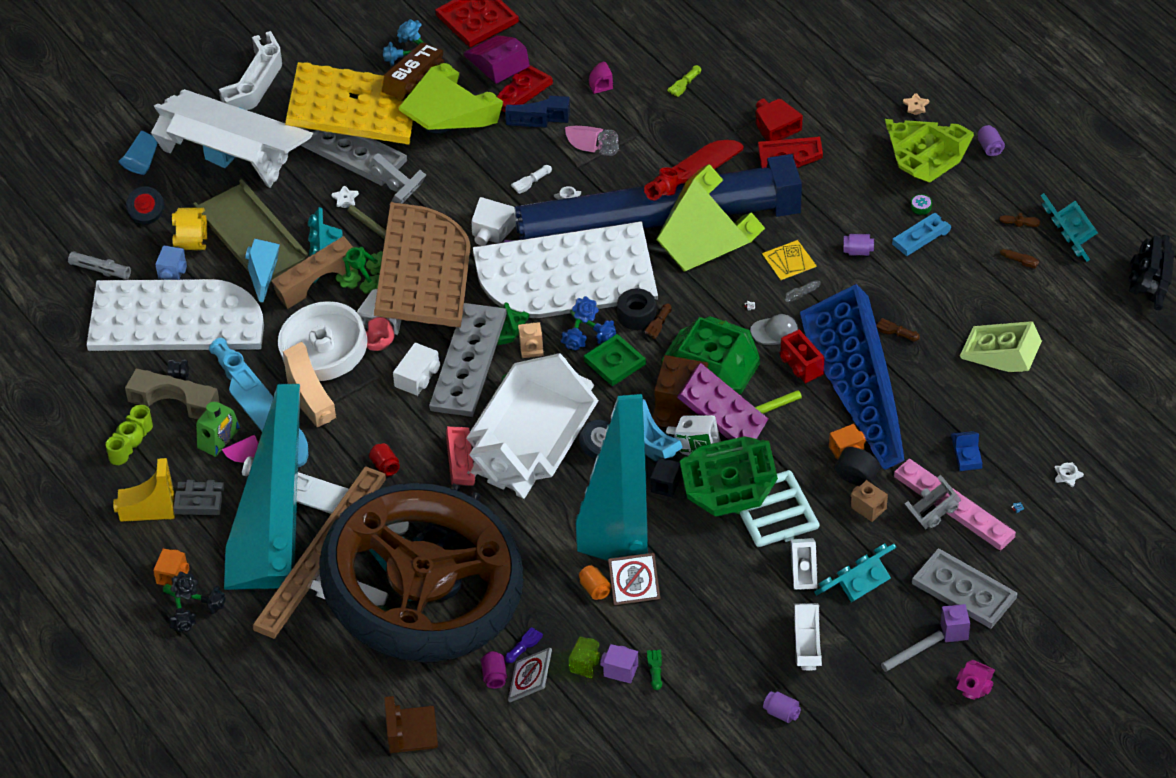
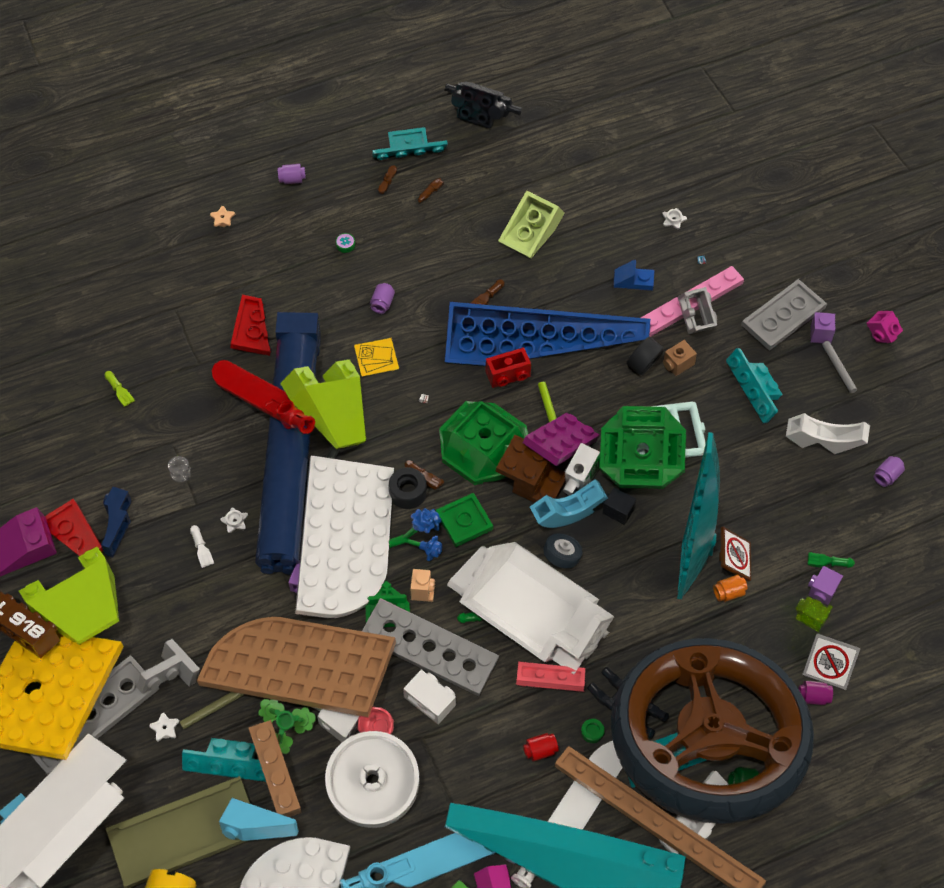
camera: 80 degrees left, 10 degrees up
light nougat arch [283,342,336,428] -> none
reddish brown bracket [384,696,438,753] -> none
white torso [472,197,518,246] -> none
dark purple piece [505,627,543,664] -> none
bright pink brick [565,126,603,152] -> none
dark pink brick [589,61,613,94] -> none
light grey cap [750,314,798,345] -> none
red torso [756,99,803,141] -> none
clear piece [785,280,820,302] -> none
white slope [790,538,817,589] -> none
orange brick [829,424,866,460] -> none
lime wedge [885,119,974,182] -> none
dark azure plate [892,213,951,257] -> none

